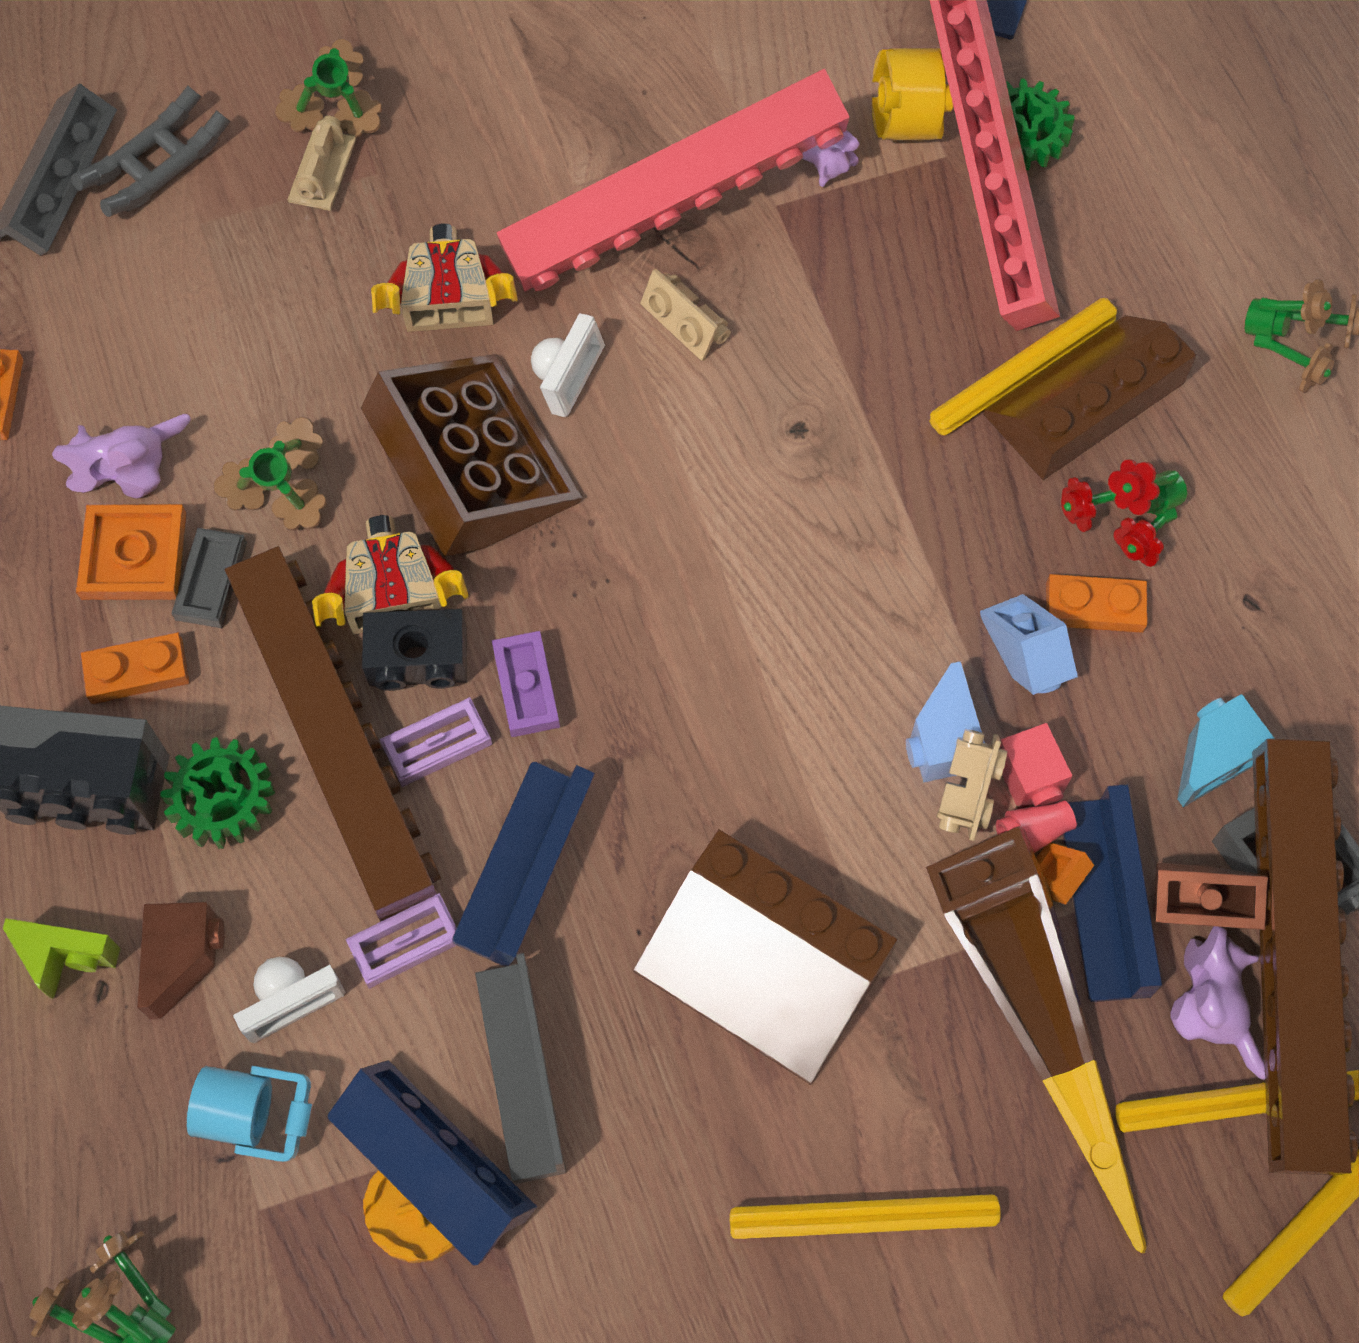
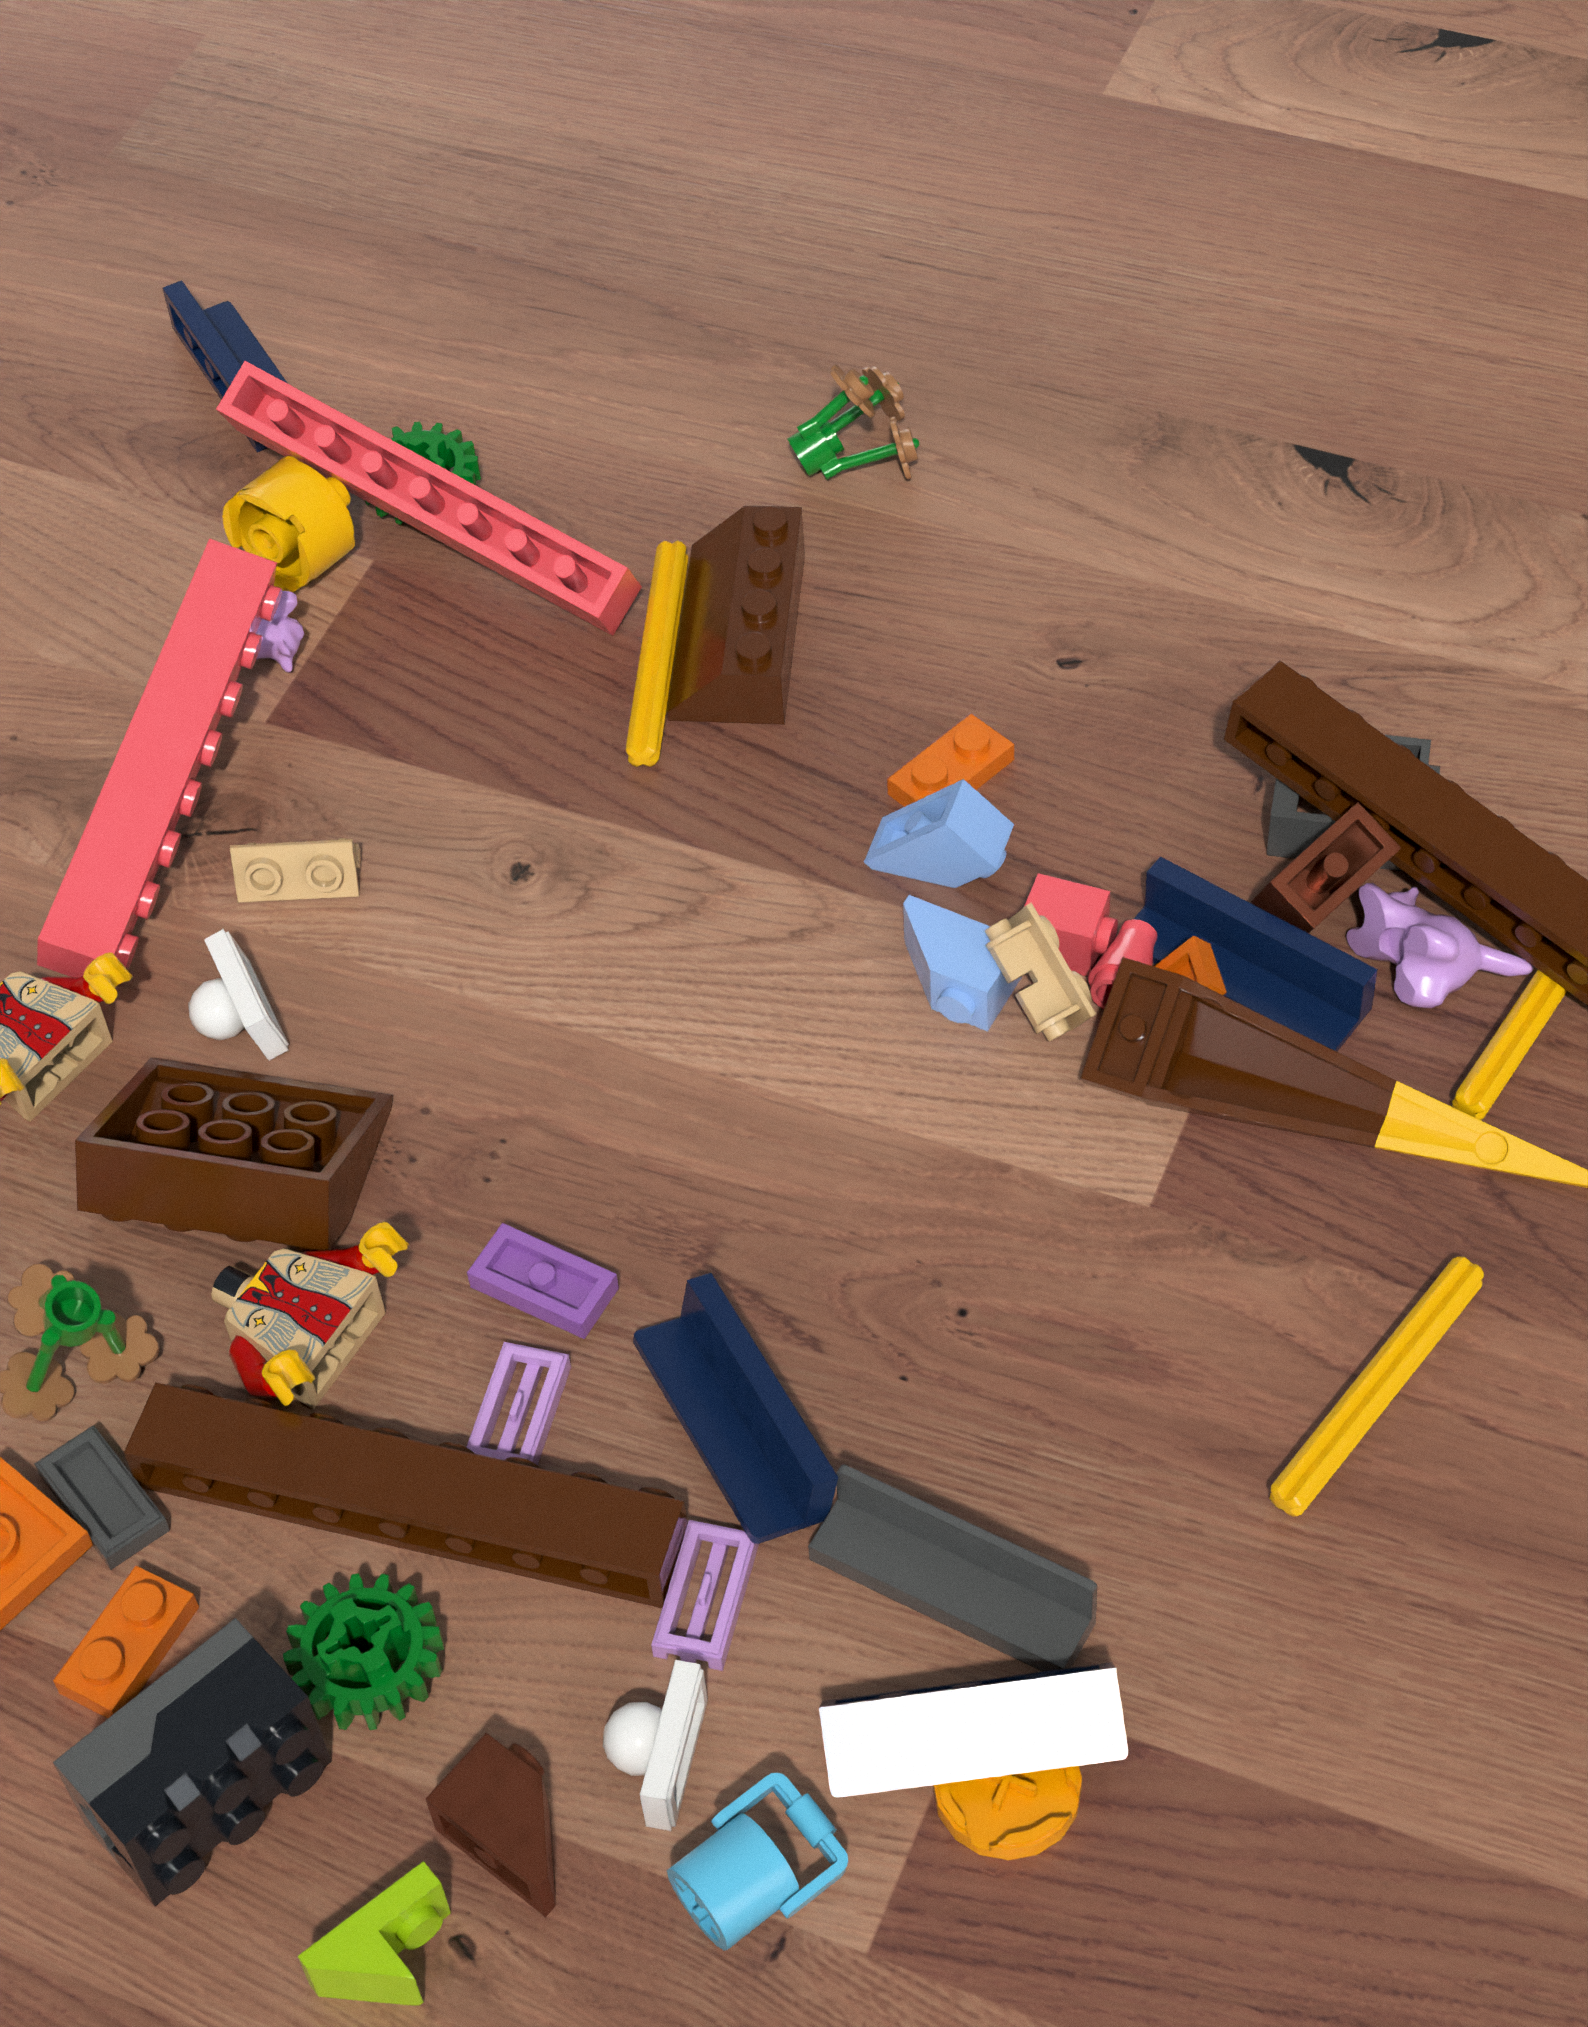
camera: 45 degrees left, 15 degrees down
black brick [362,609,467,691] -> none
slope [634,829,898,1085] -> none
red plant [1061,459,1187,567] -> none
medium azure slope [1177,694,1275,807] -> none

